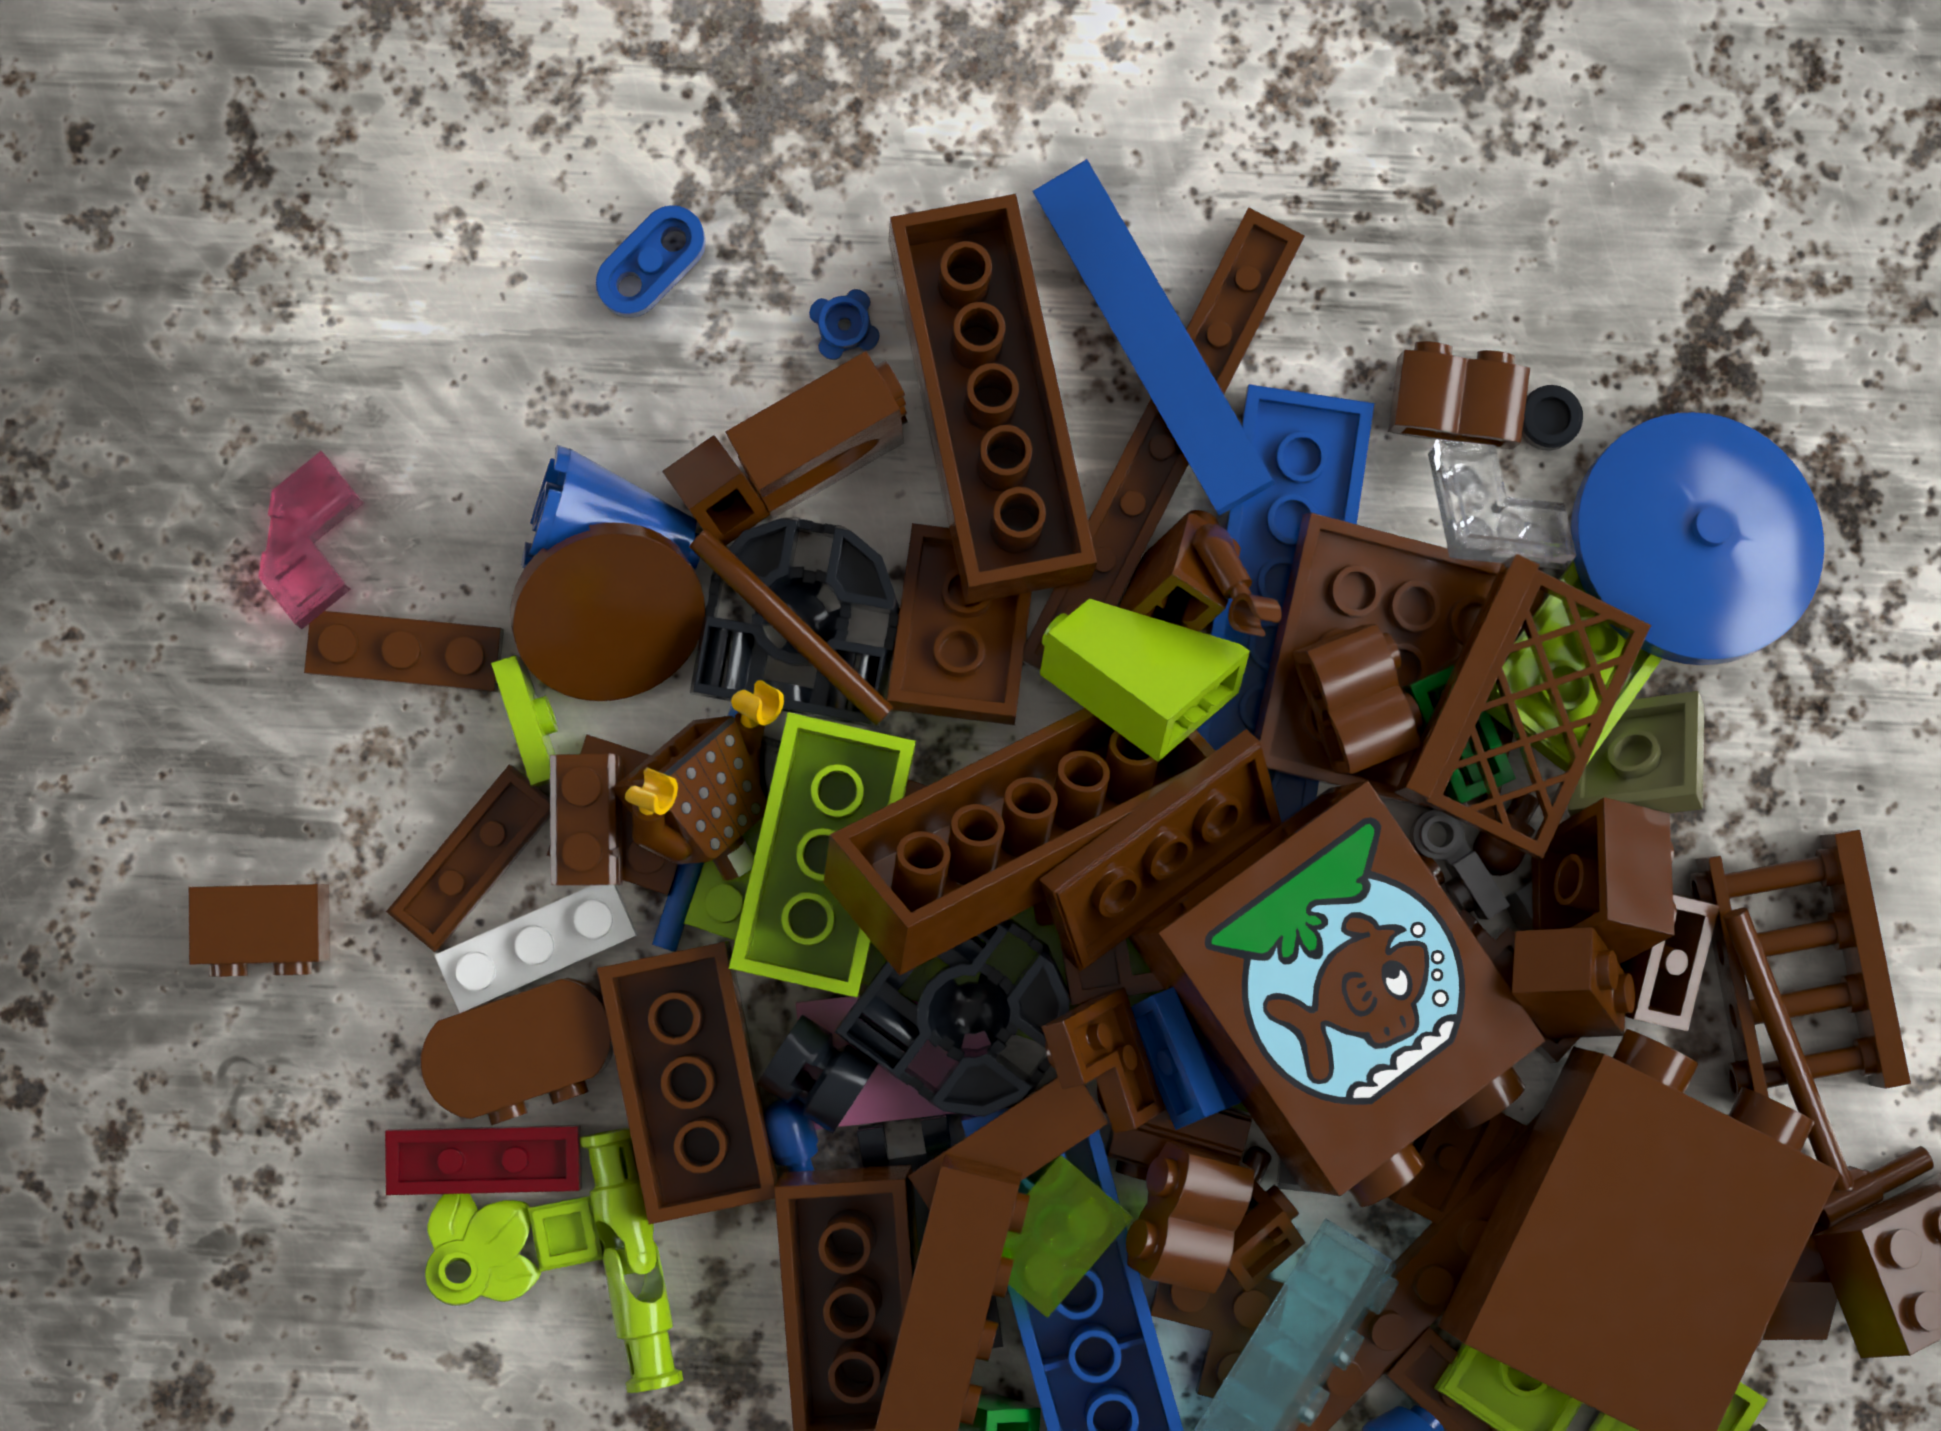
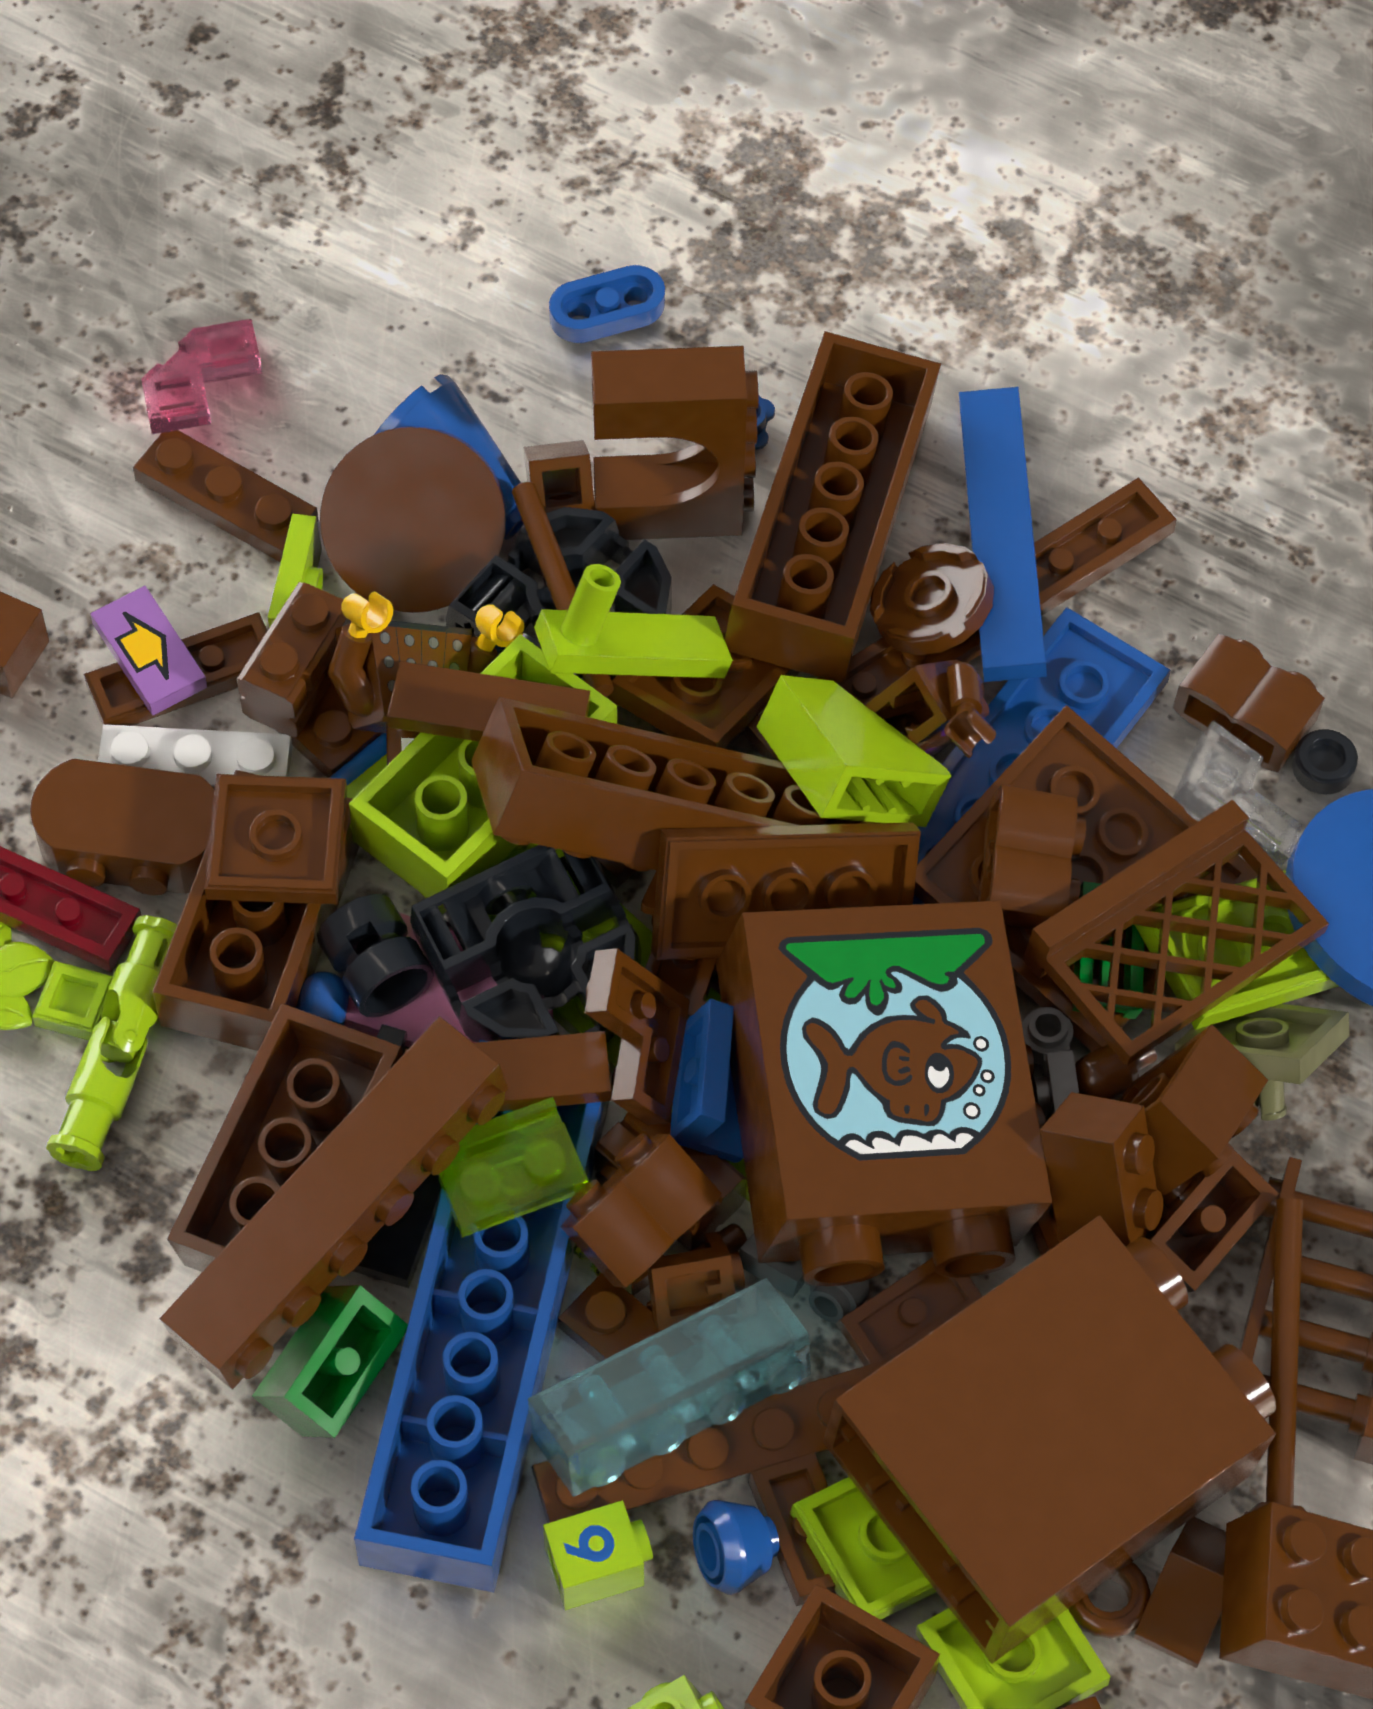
camera: 30 degrees right, 25 degrees down
none -> medium lavender tile [90,585,207,716]
none -> reddish brown plate [204,774,347,904]
none -> reddish brown tile [387,661,590,741]
none -> lime piece [534,564,733,678]
none -> reddish brown tile [870,543,994,655]

